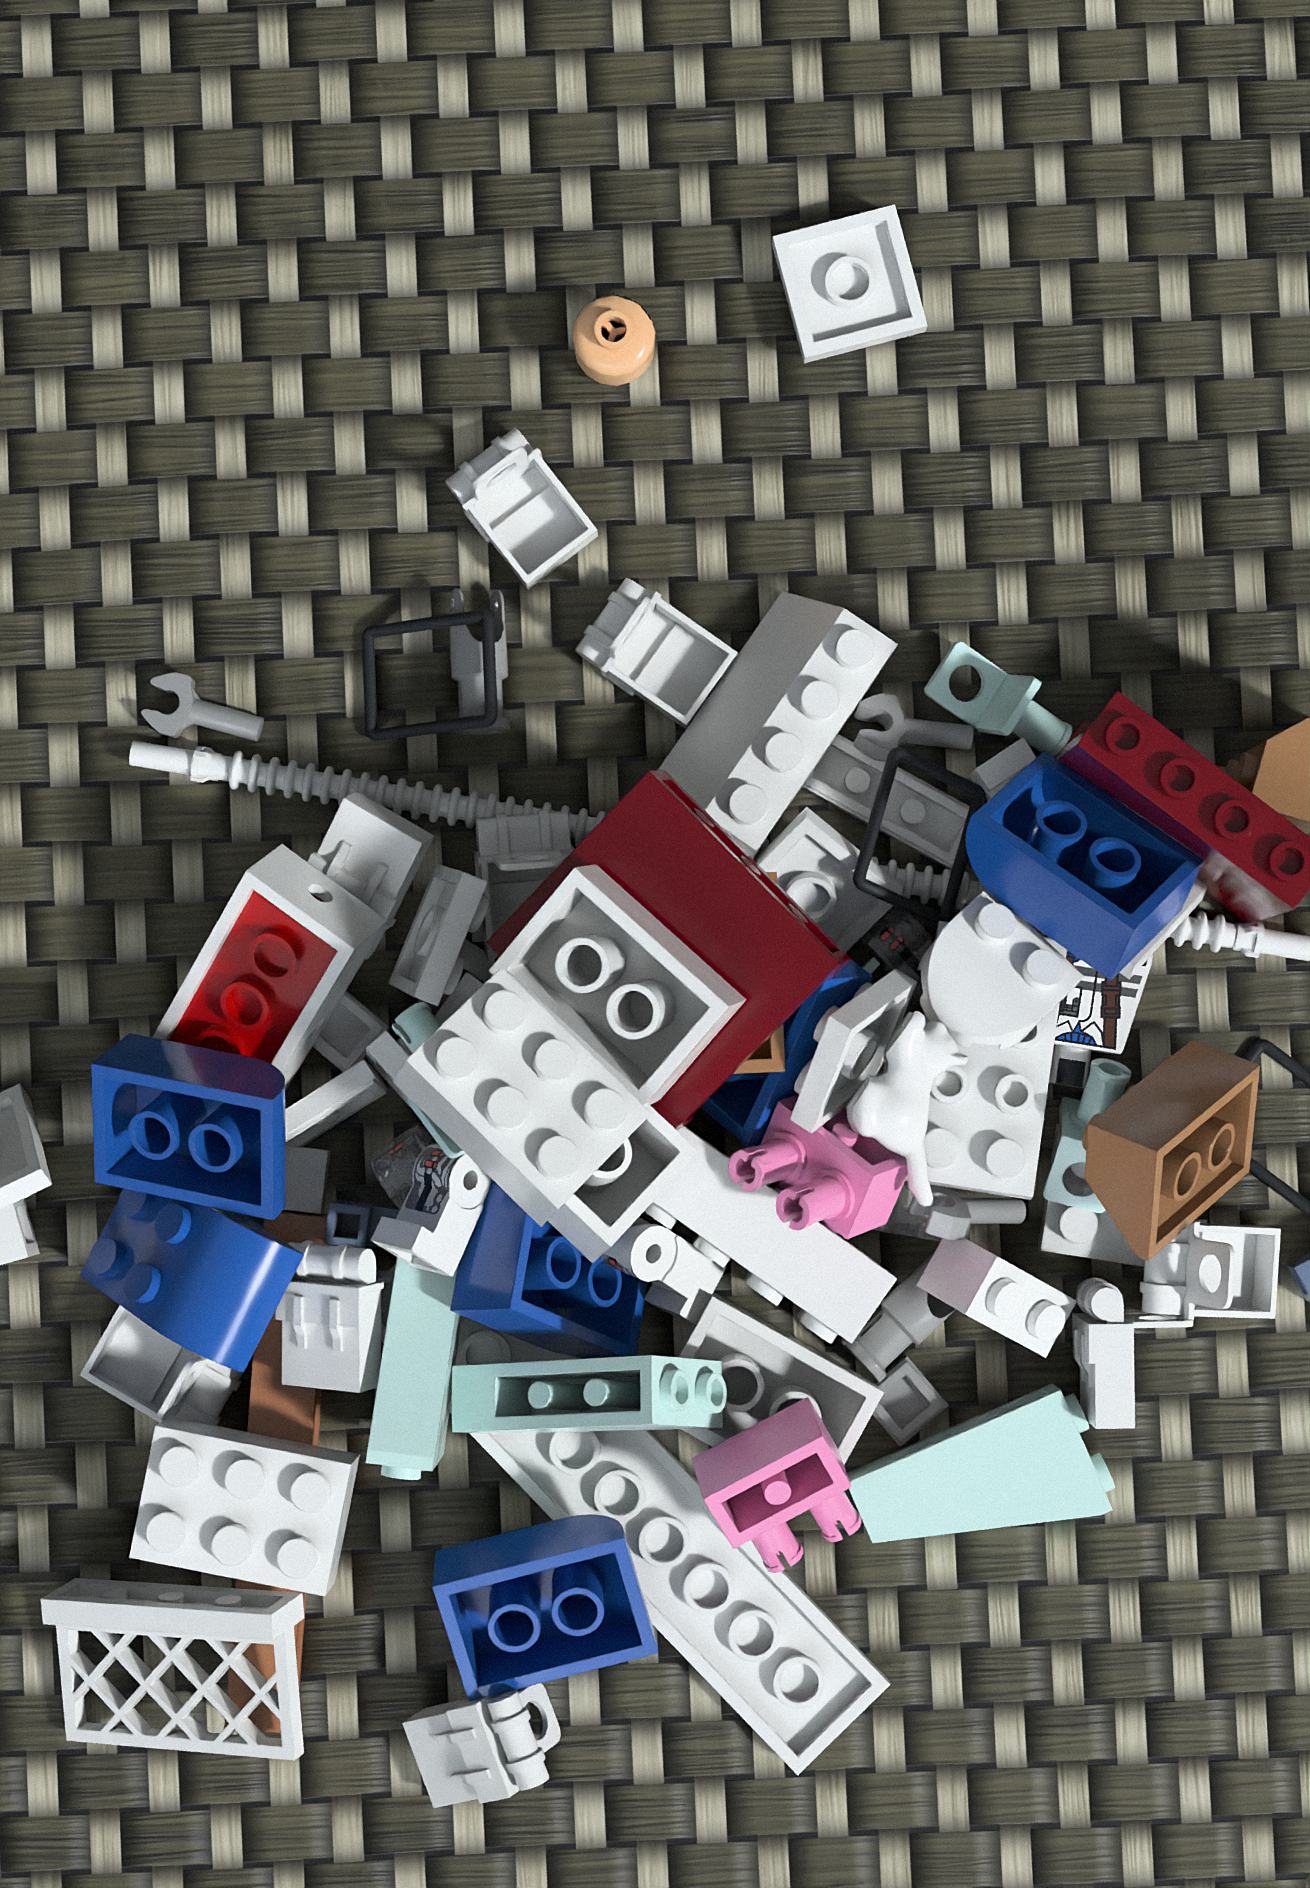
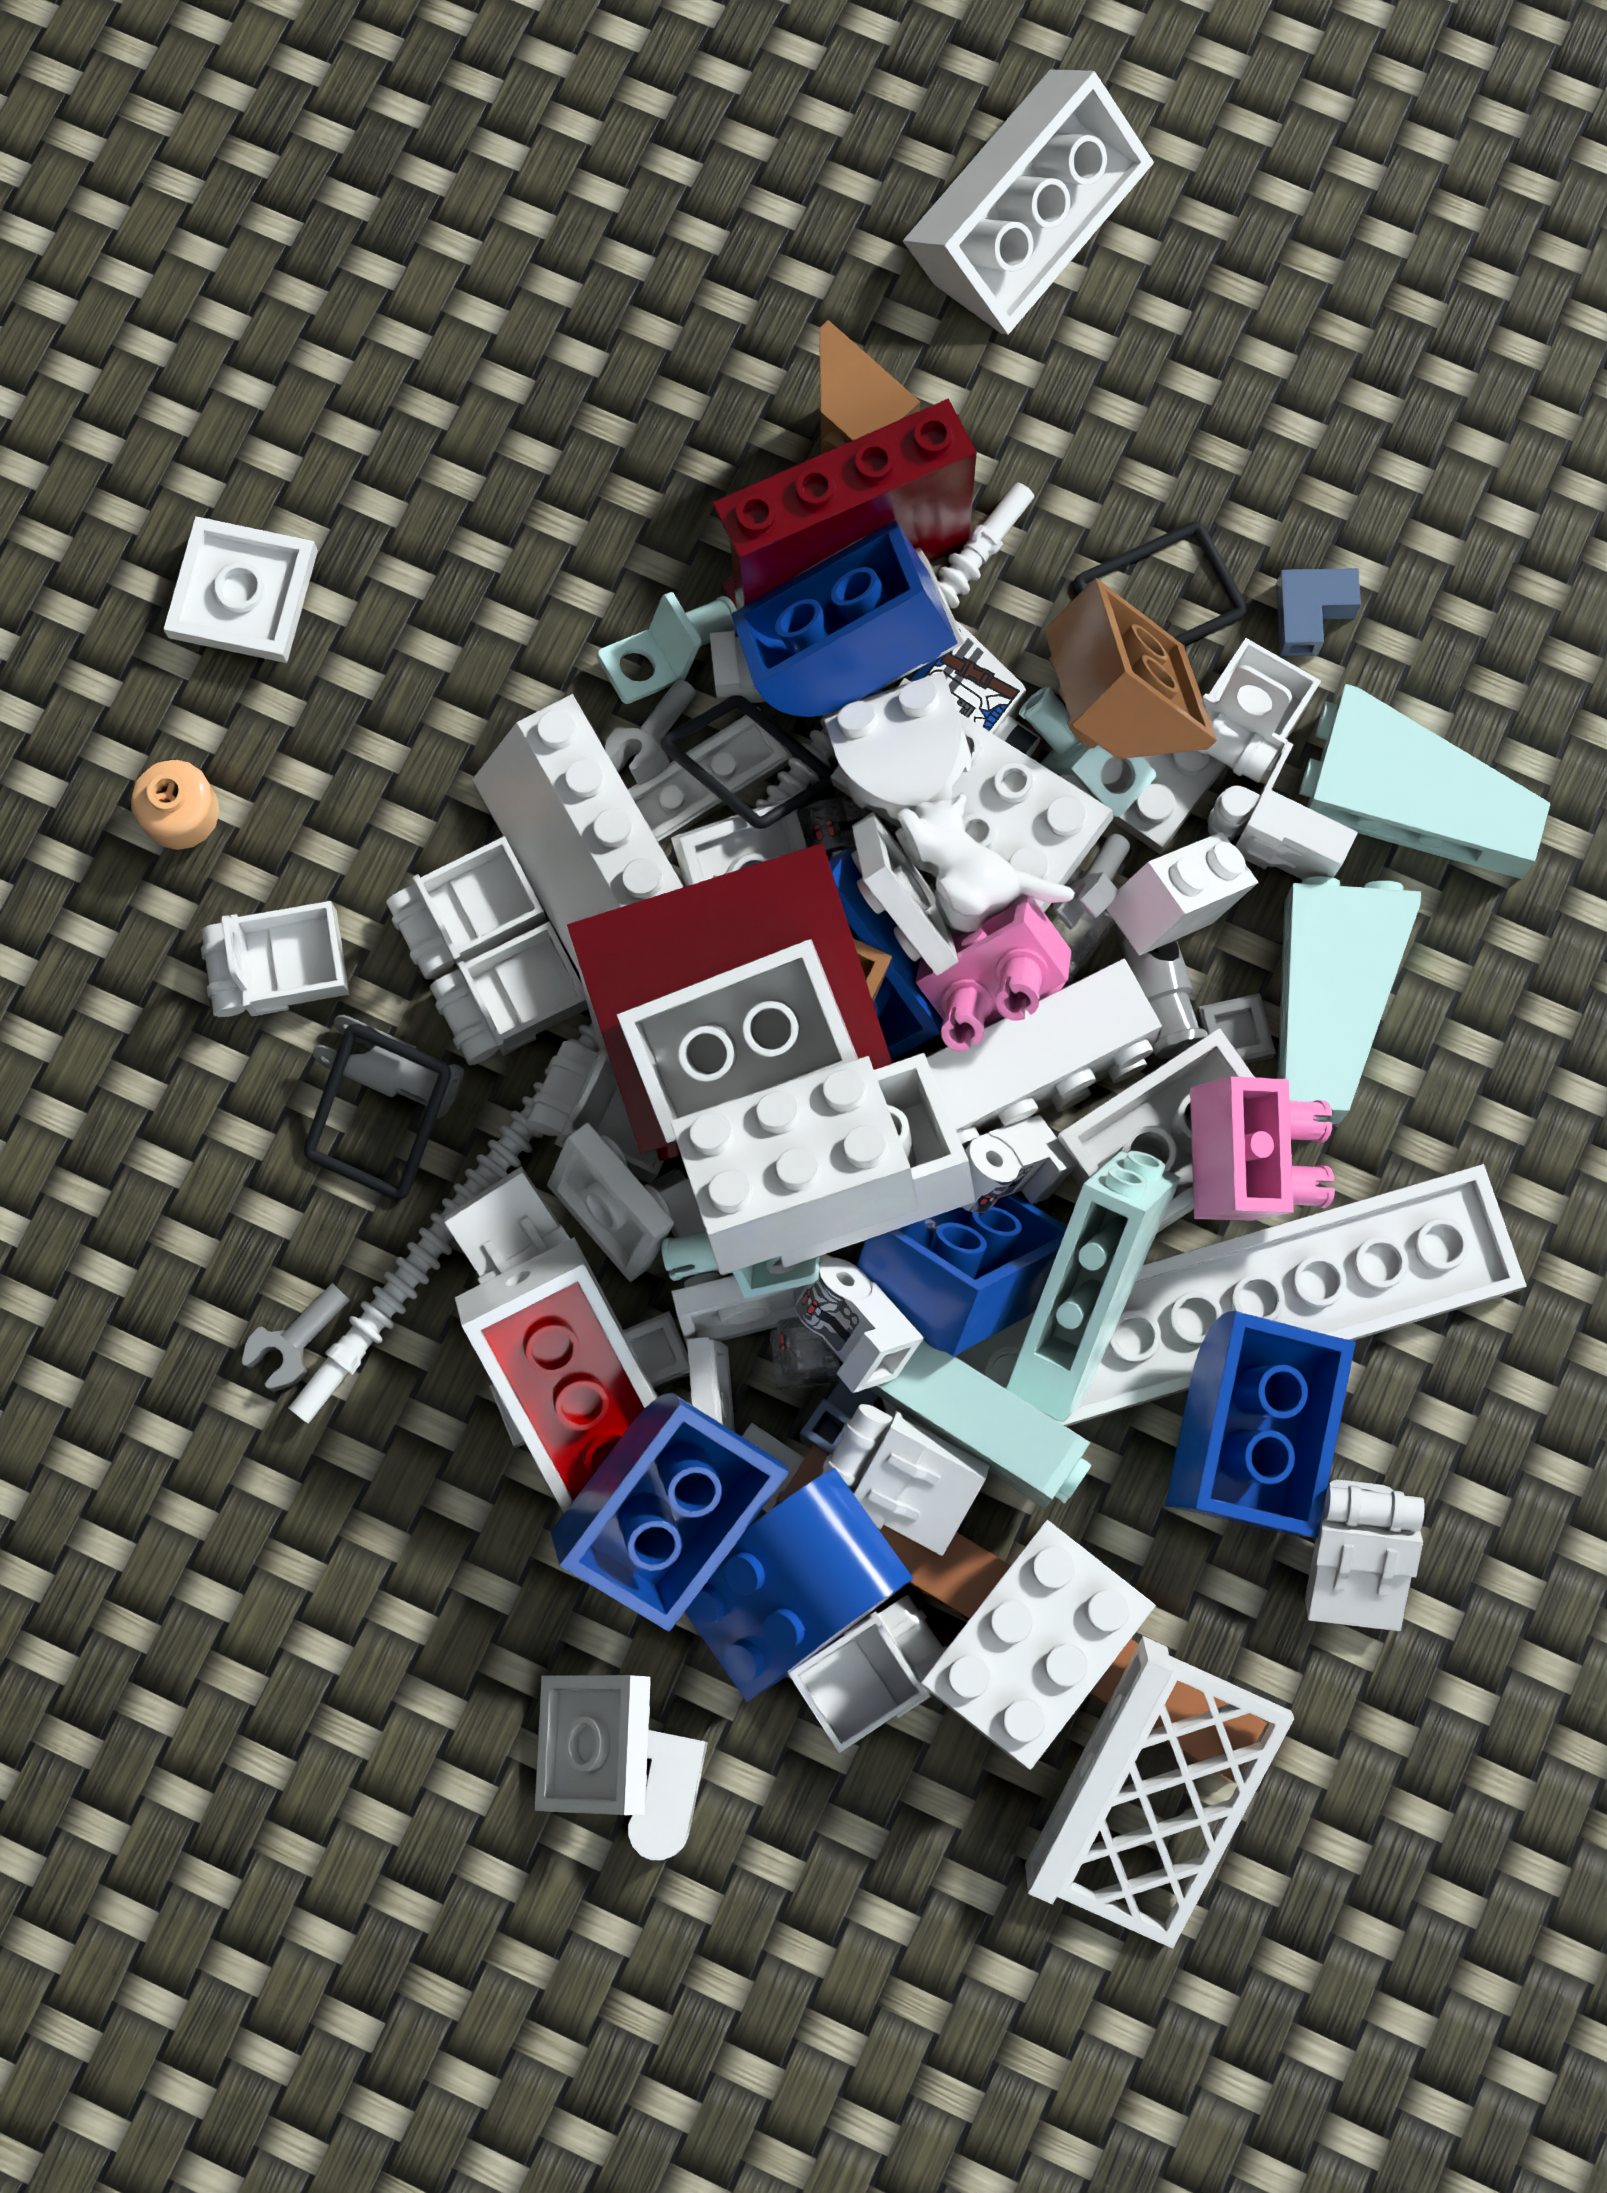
camera: 60 degrees left, 10 degrees down
none -> white piece [430,921,589,1065]
none -> light aqua slope [1299,684,1550,879]

